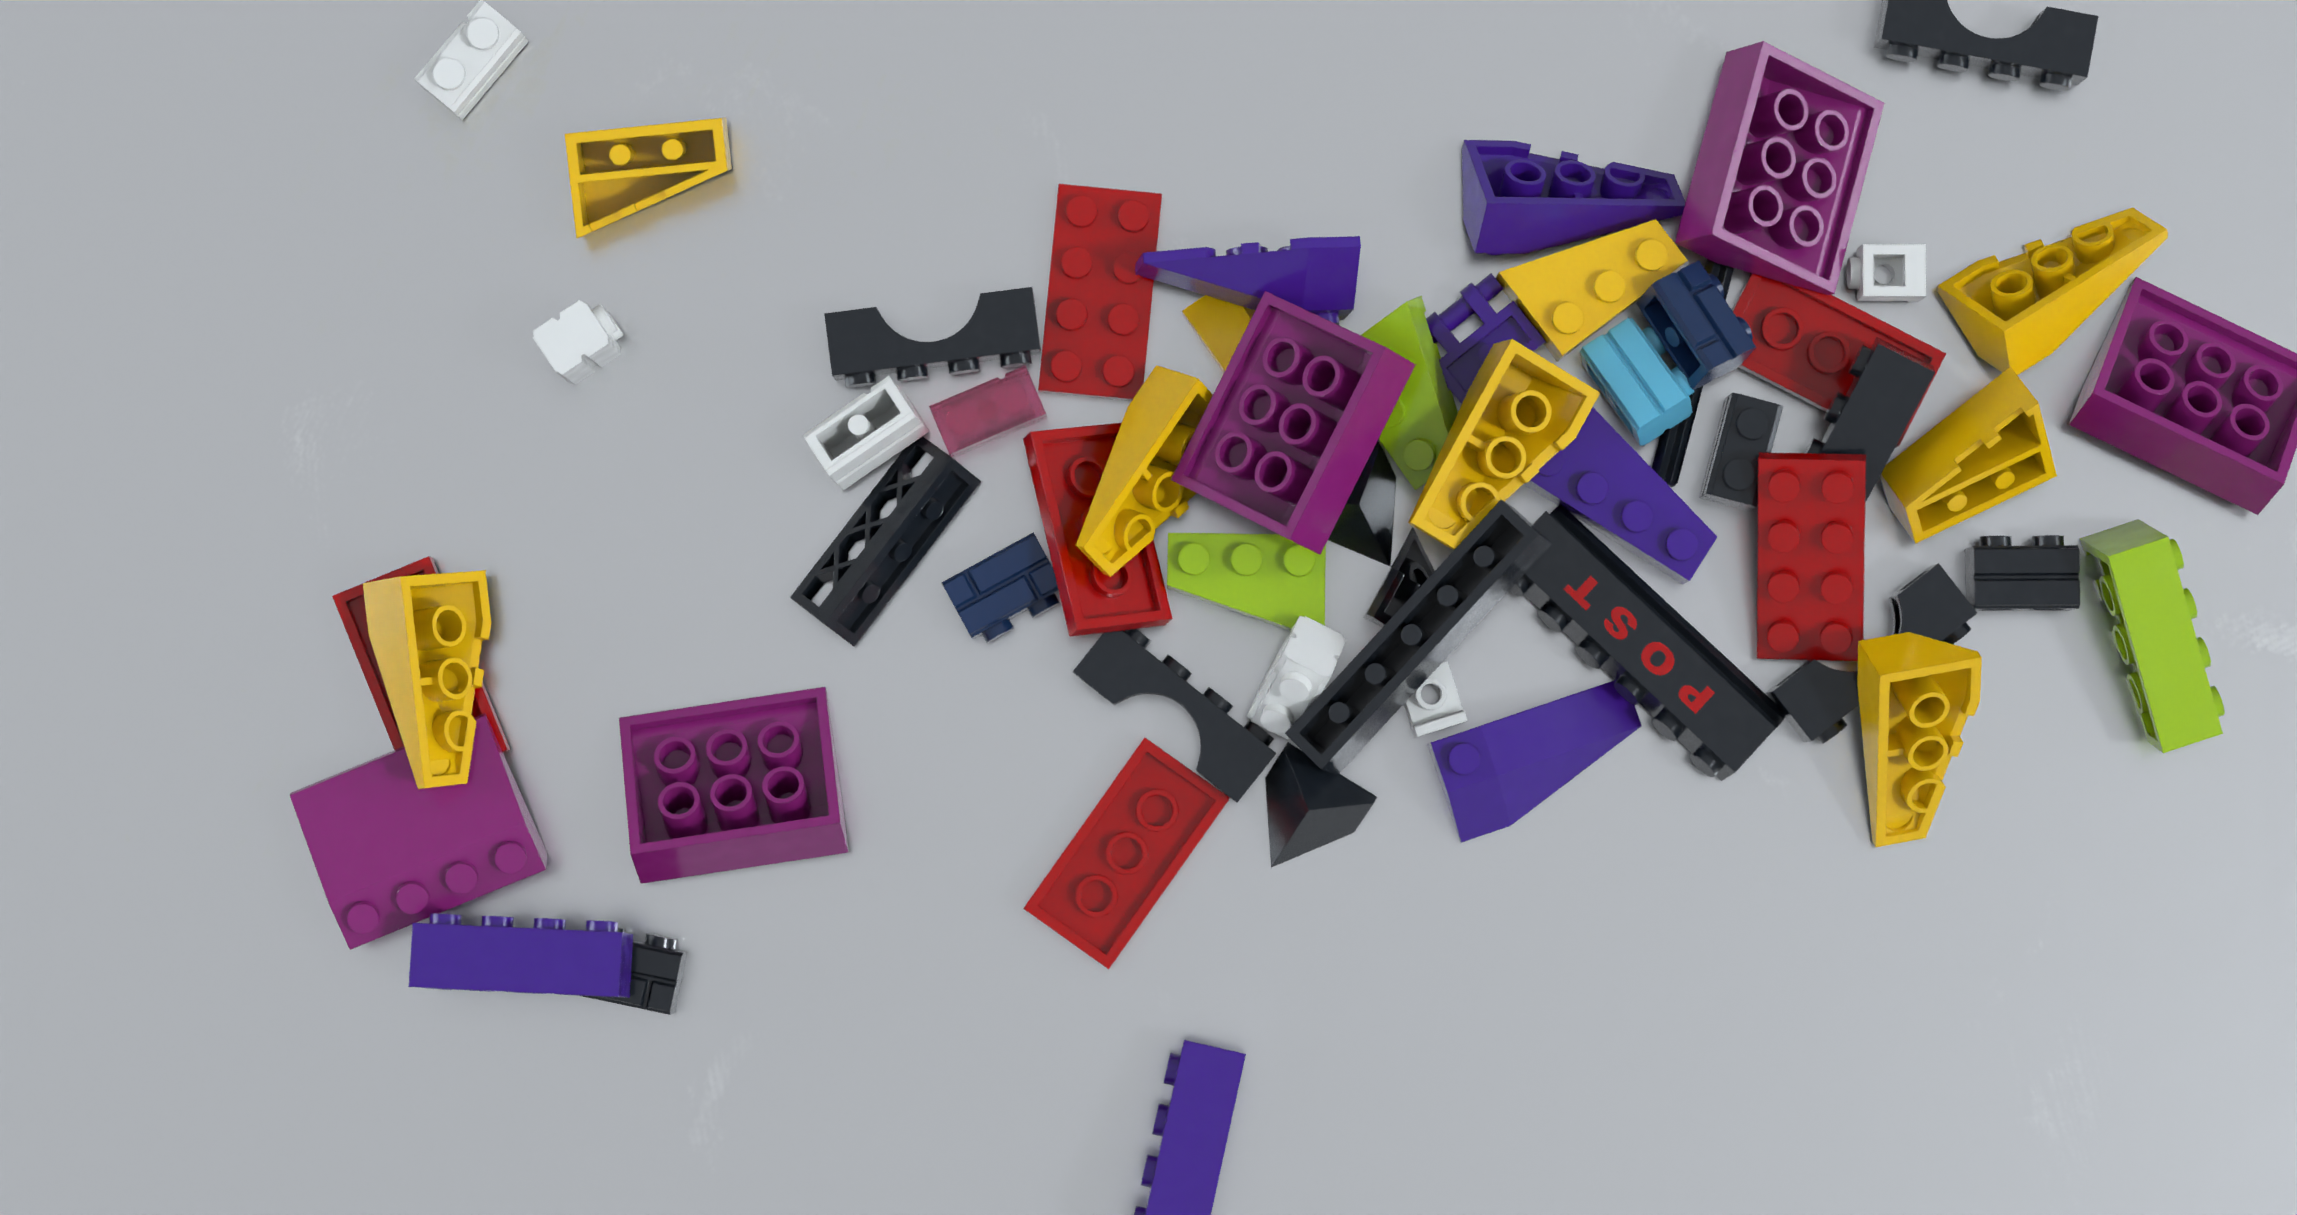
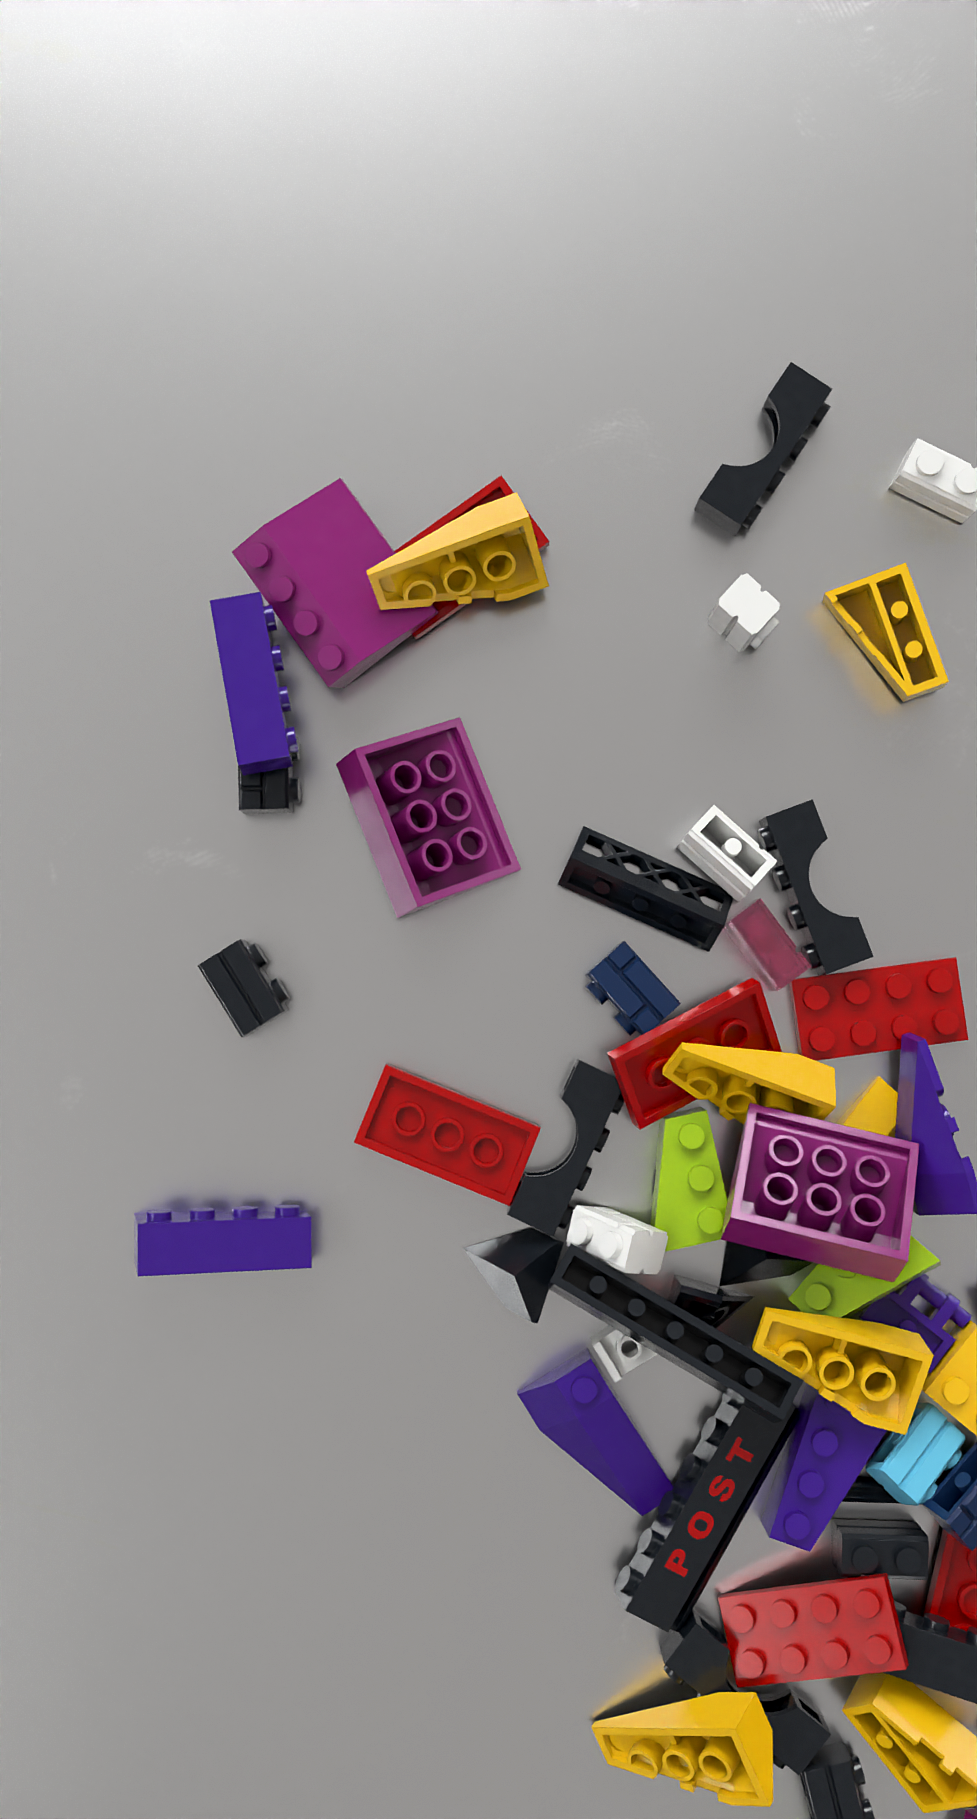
camera: 75 degrees right, 0 degrees up
none -> black brick [198,939,290,1037]
none -> black arch [694,362,832,536]

